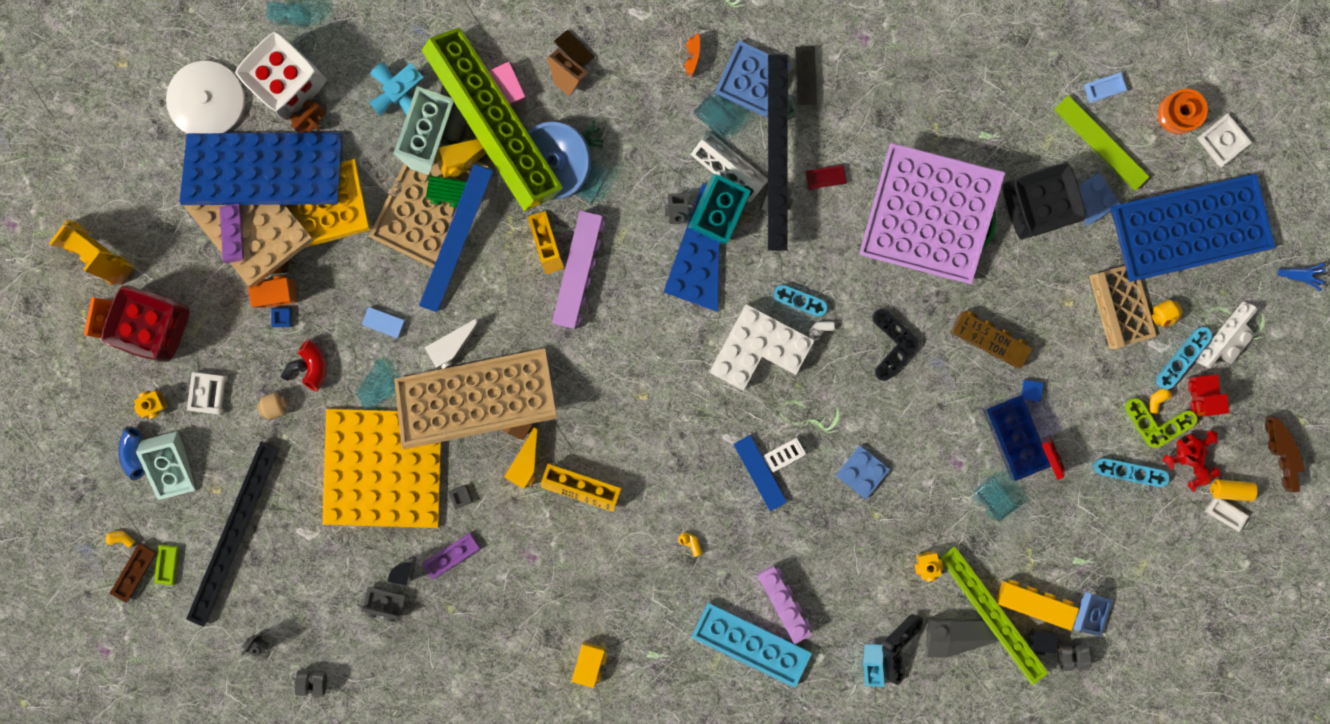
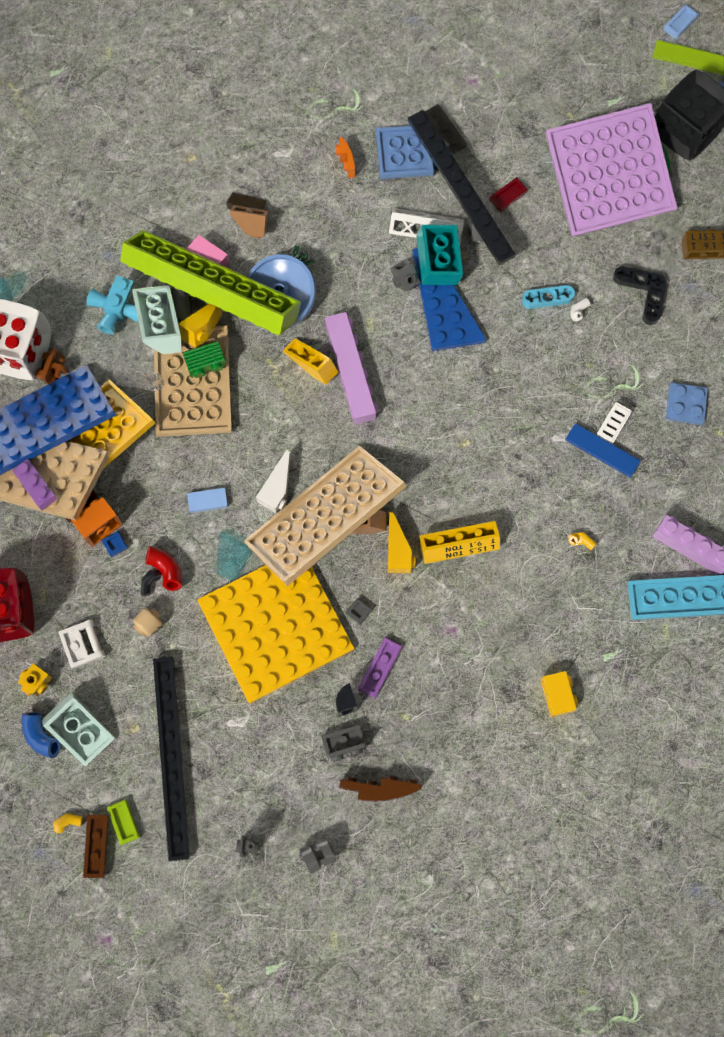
camera: 25 degrees left, 15 degrees down
blue tile [419,163,493,312] -> none
clear light blue wing [574,161,611,204] -> none
clear light blue brick [694,94,738,139] -> none
white brick [709,304,814,391] -> none
none -> reddish brown slope [339,775,422,802]

